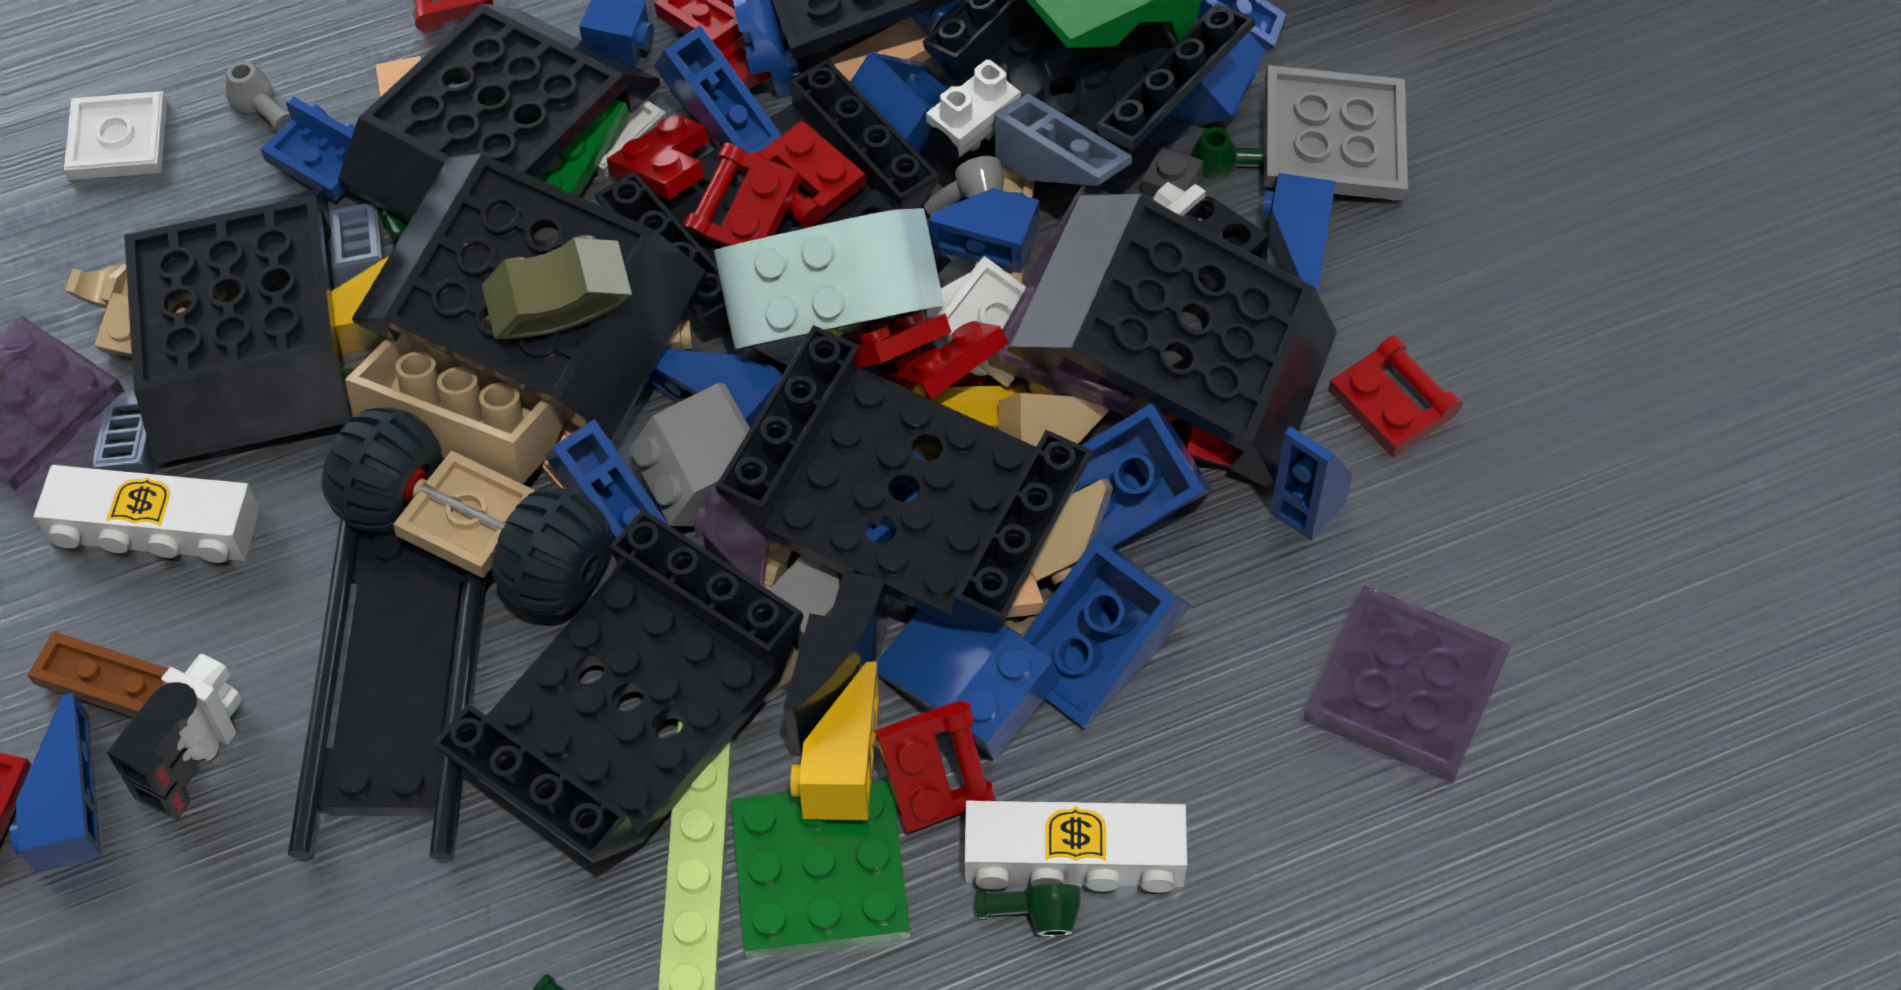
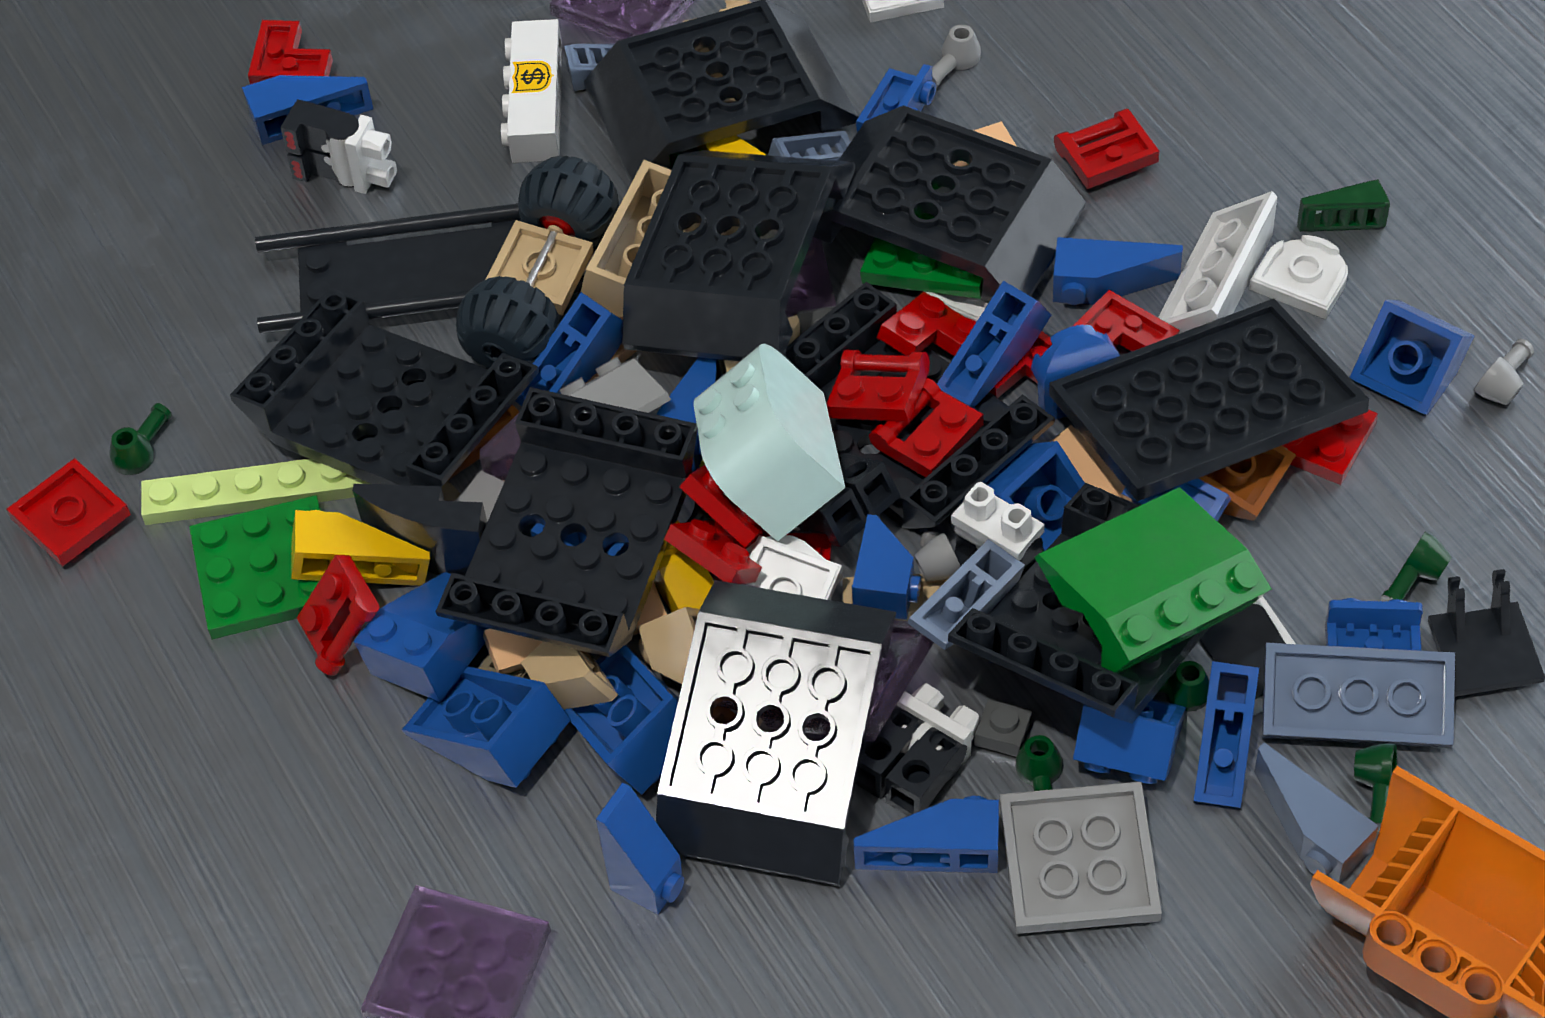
camera: 85 degrees right, 5 degrees down
dark orange plate [27,631,169,717] -> none
olive brick [482,235,632,339] -> none
white brick [965,801,1187,892] -> none
dark green bar [976,884,1081,936] -> none
red plate [1328,335,1462,458] -> none

